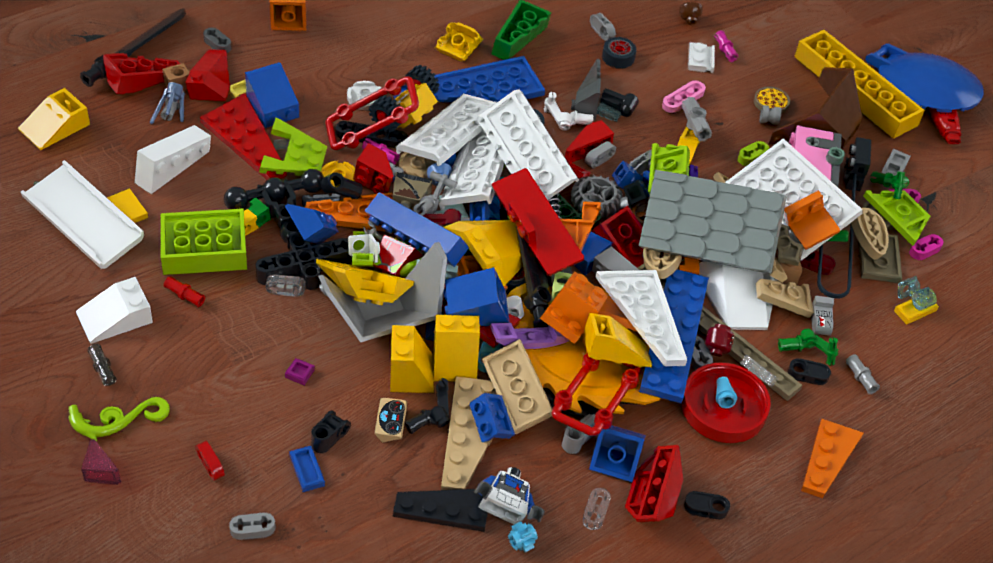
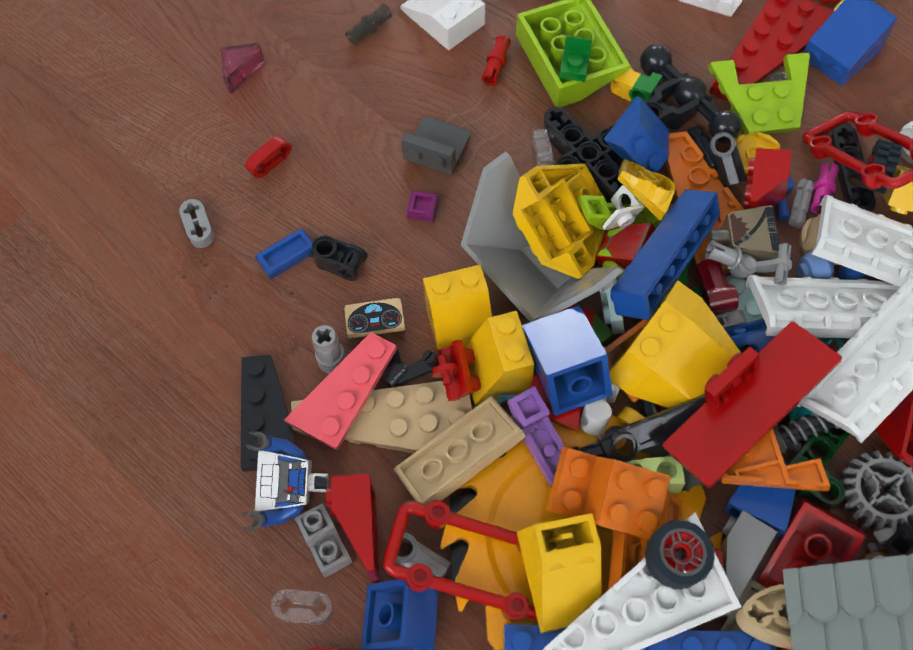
camera: 85 degrees right, 15 degrees up
lime plant [68,397,170,442] -> none
blue bracket [470,393,515,443] -> none
medium azure gear [508,521,538,552] -> none
none -> coral wing [284,332,397,451]
none -> light grey slope [295,503,353,578]
none -> light grey axle [312,325,346,374]
none -> red slope [326,473,380,584]
none -> dark grey bracket [401,117,470,175]
none -> red hips [431,340,481,401]
none -> green slope [559,35,592,82]
none -> yellow slope [618,159,675,221]
none -> wheel [645,520,715,589]

